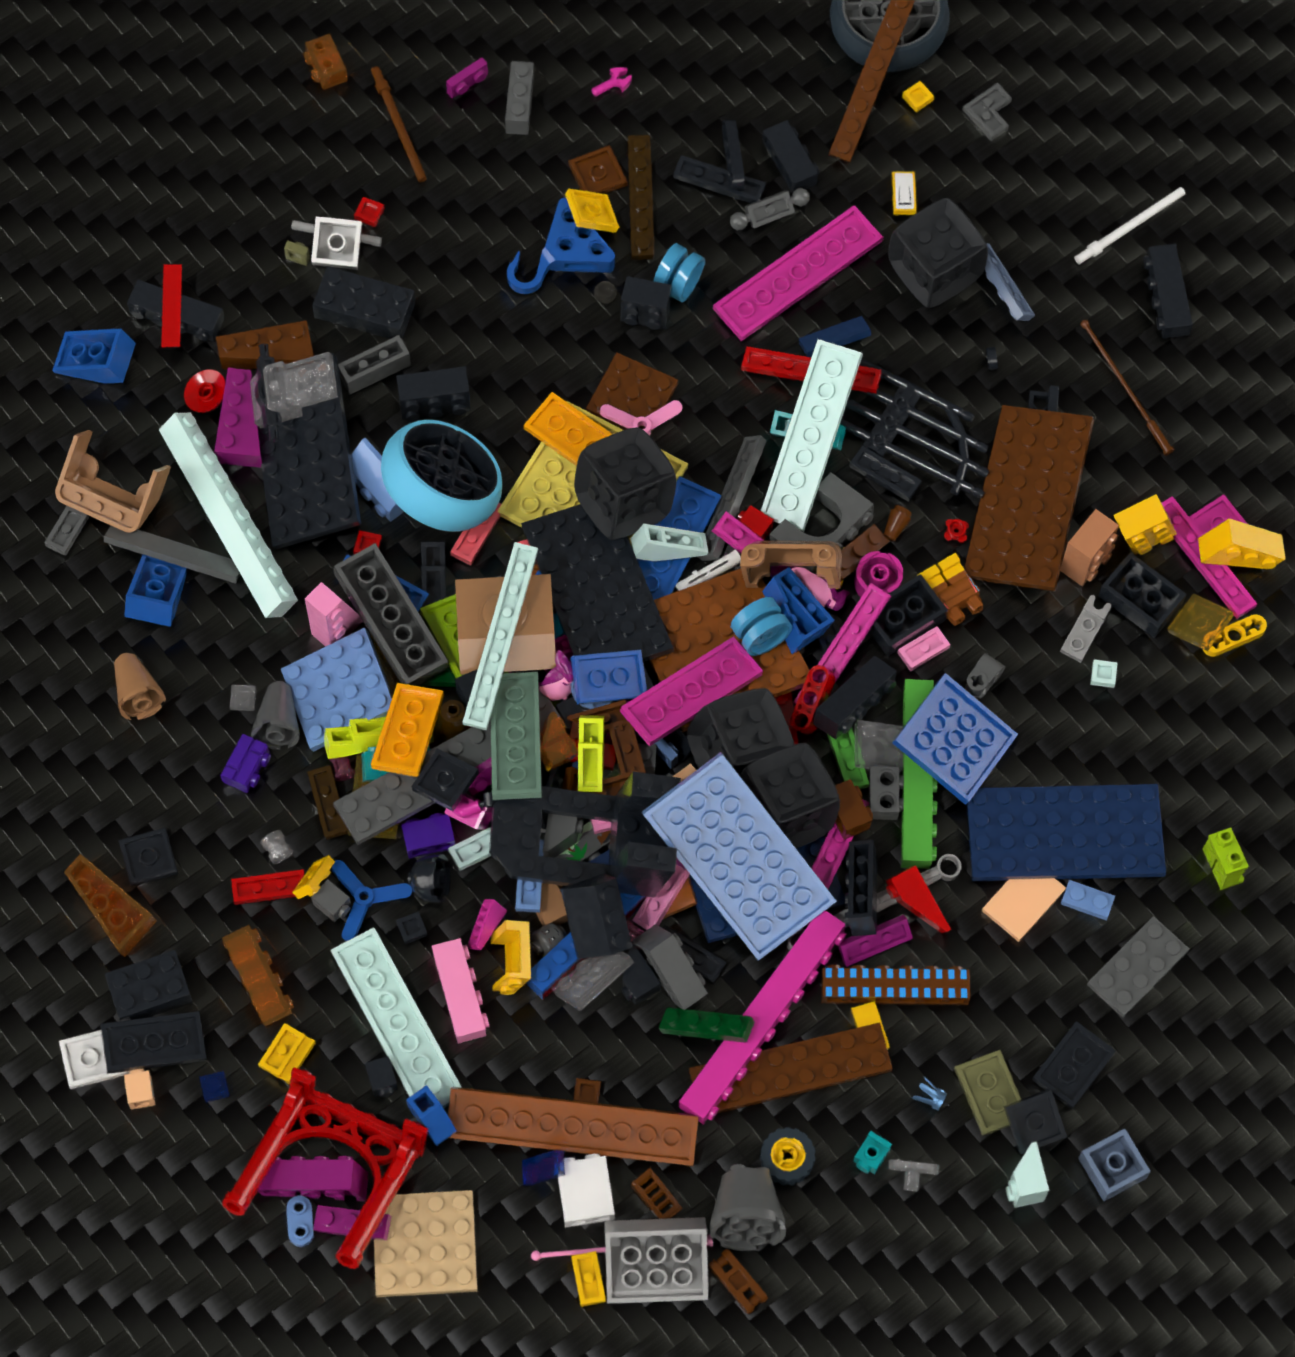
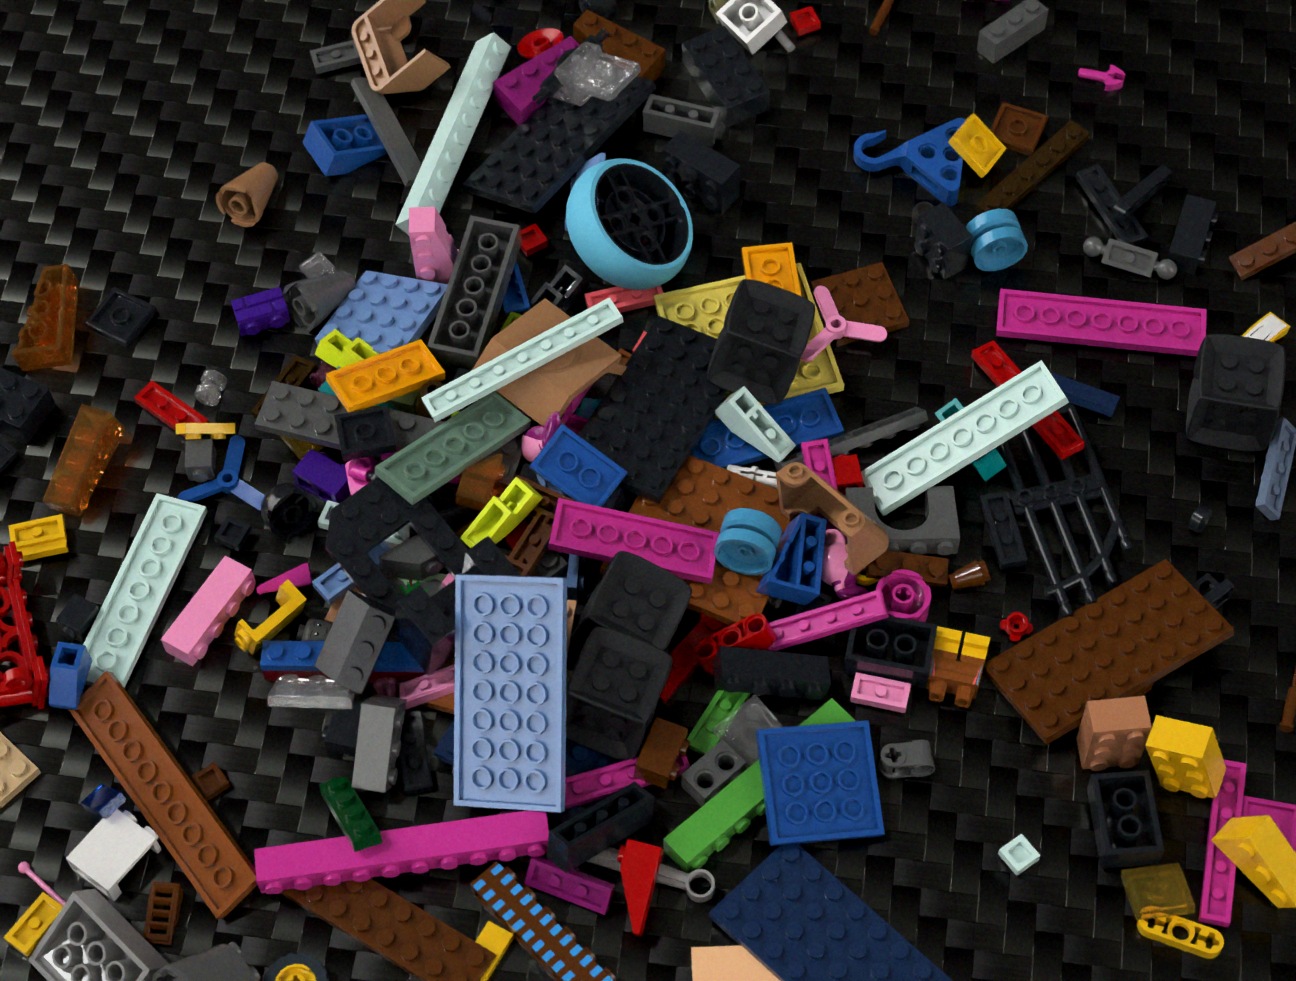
camera: 50 degrees right, 10 degrees down
light grey plate [1060,595,1112,663] -> none

